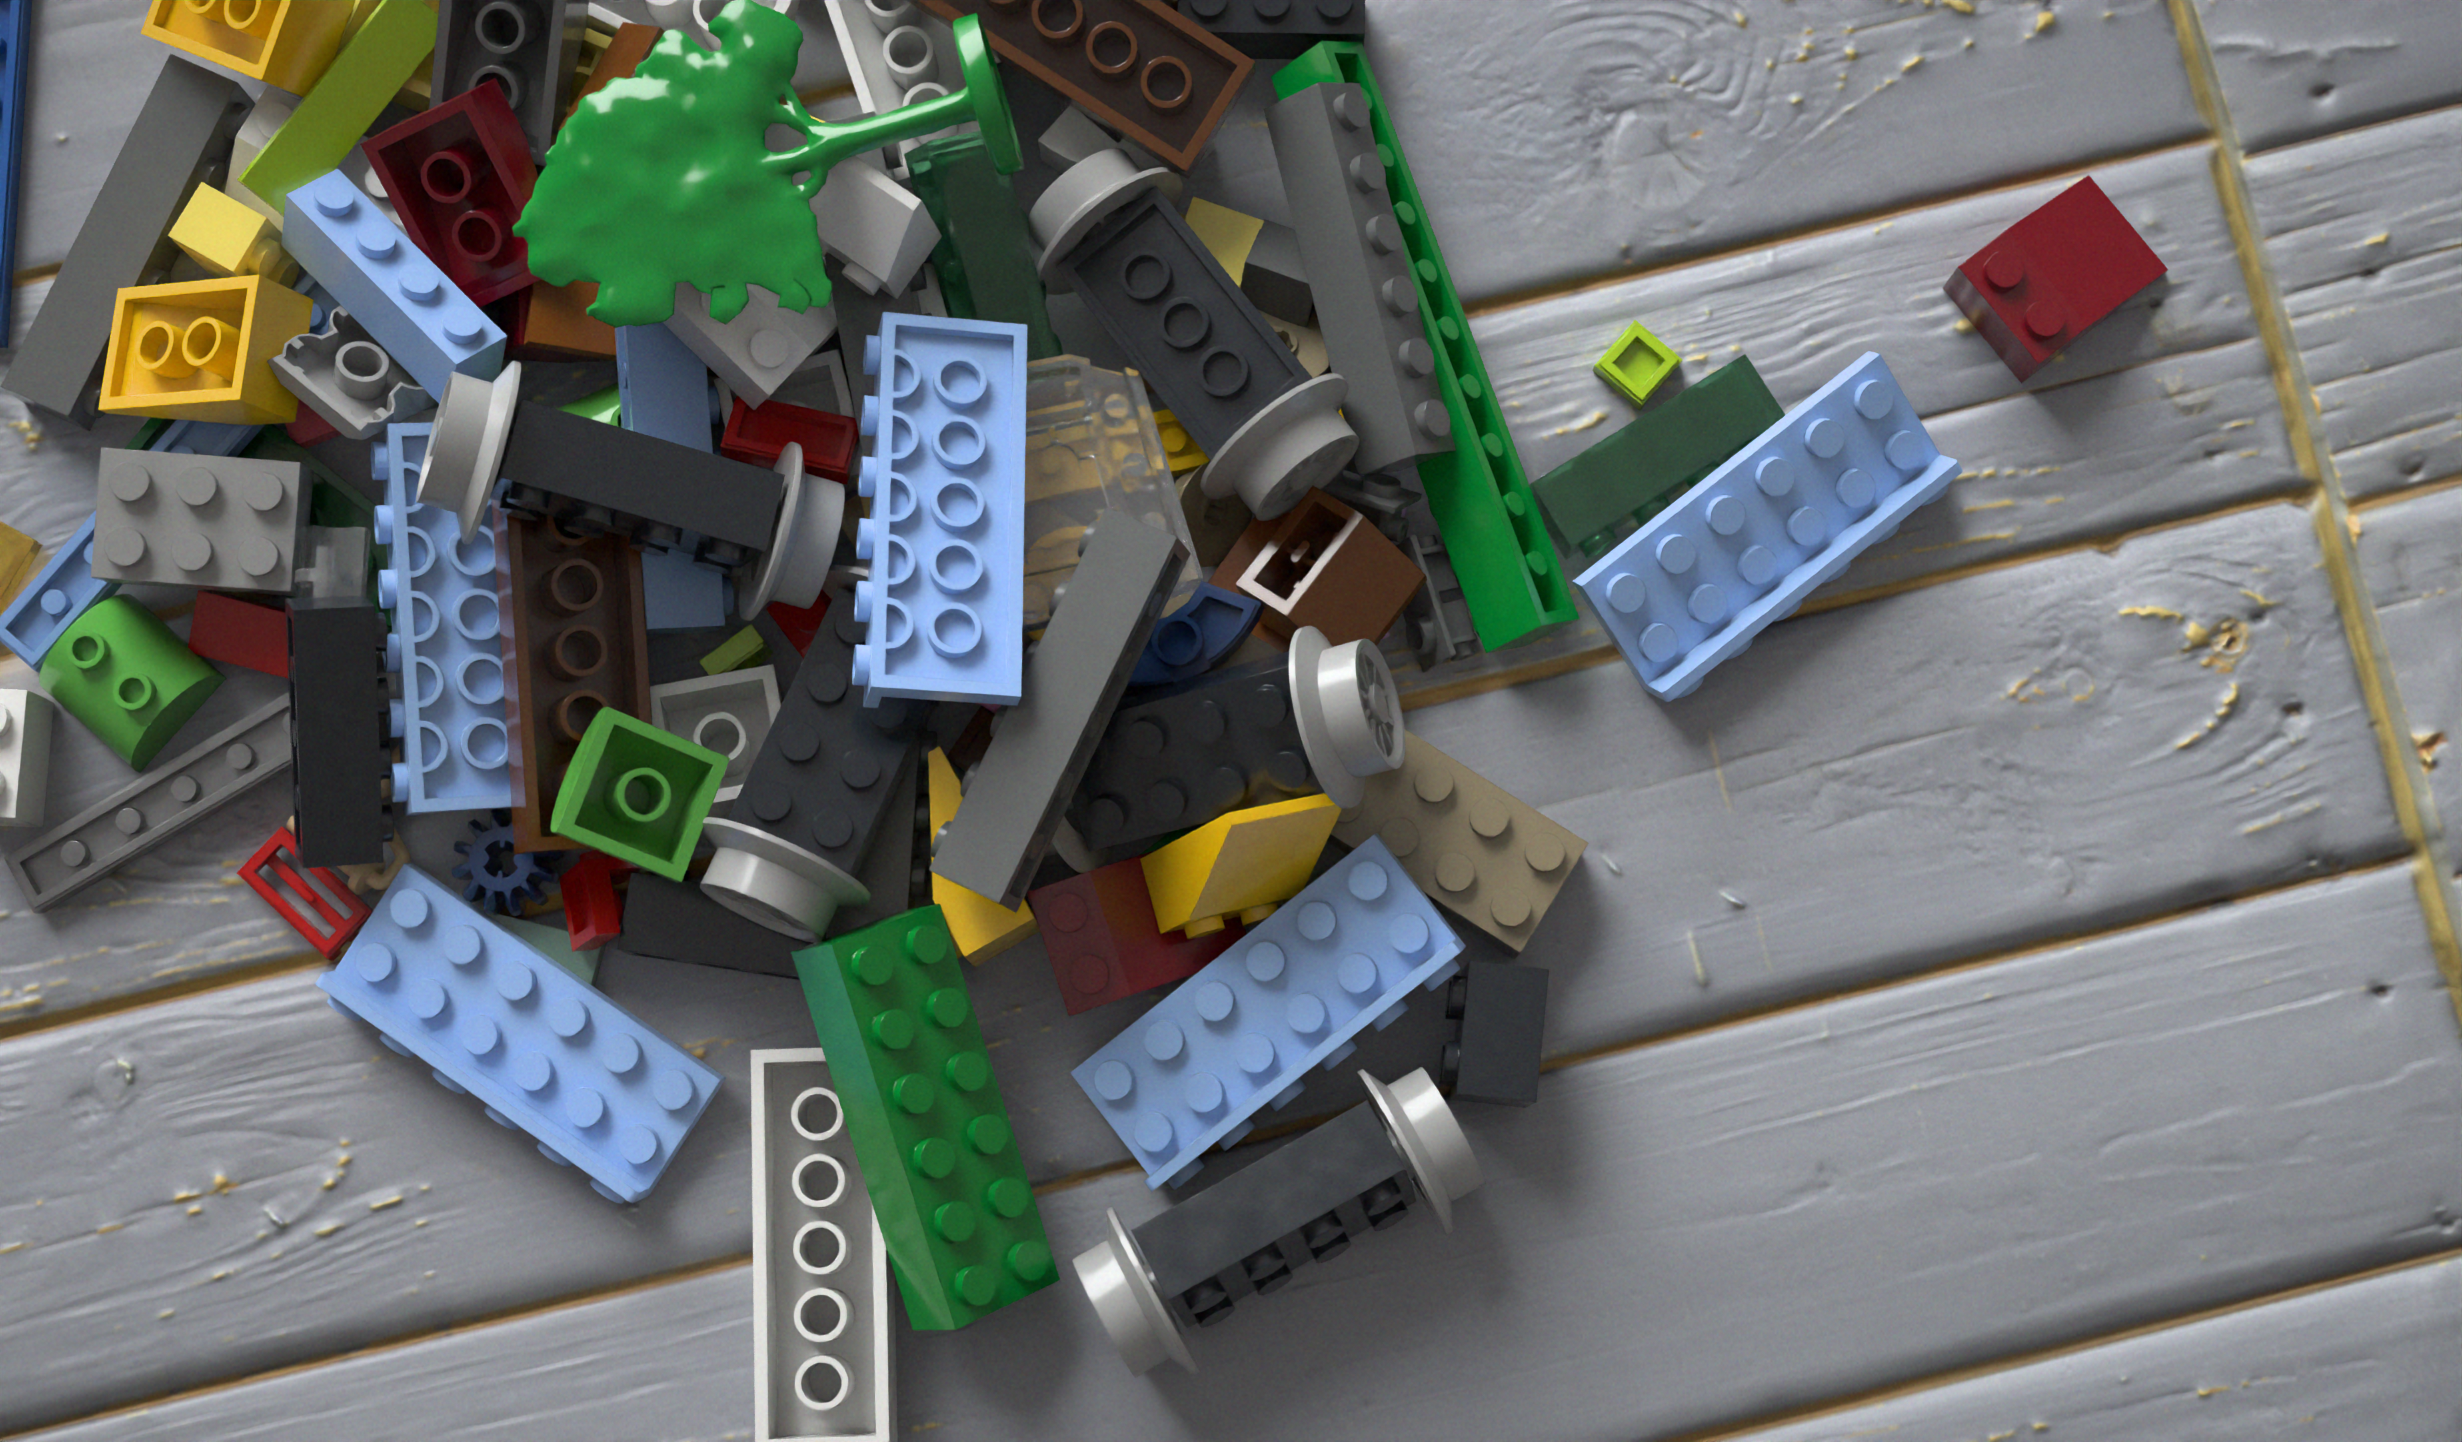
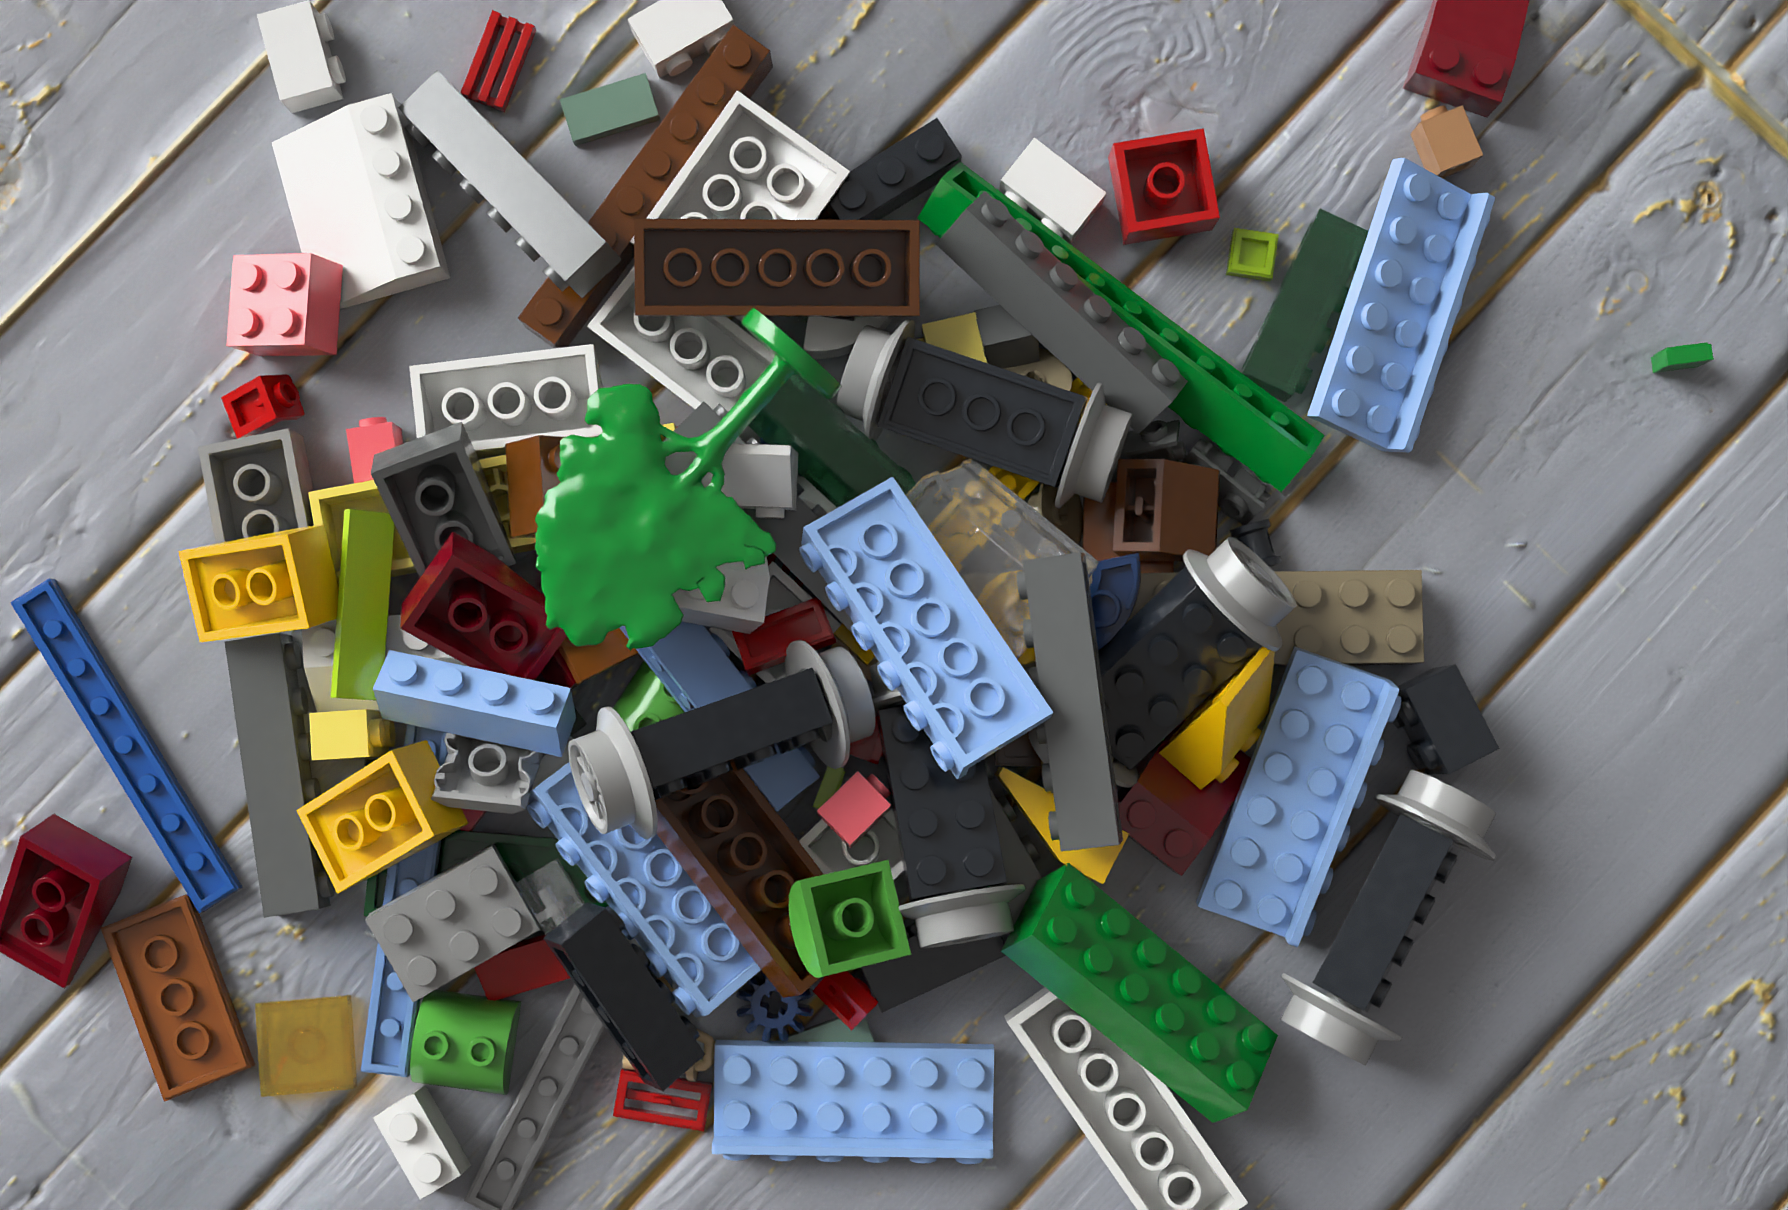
camera: 35 degrees left, 5 degrees up
none -> coral brick [817,771,891,848]
none -> white brick [999,137,1106,244]
none -> red brick [1108,128,1220,245]
none -> black bush [1230,519,1282,567]
none -> medium nougat brick [1410,105,1483,178]
none -> green tile [1651,342,1714,373]

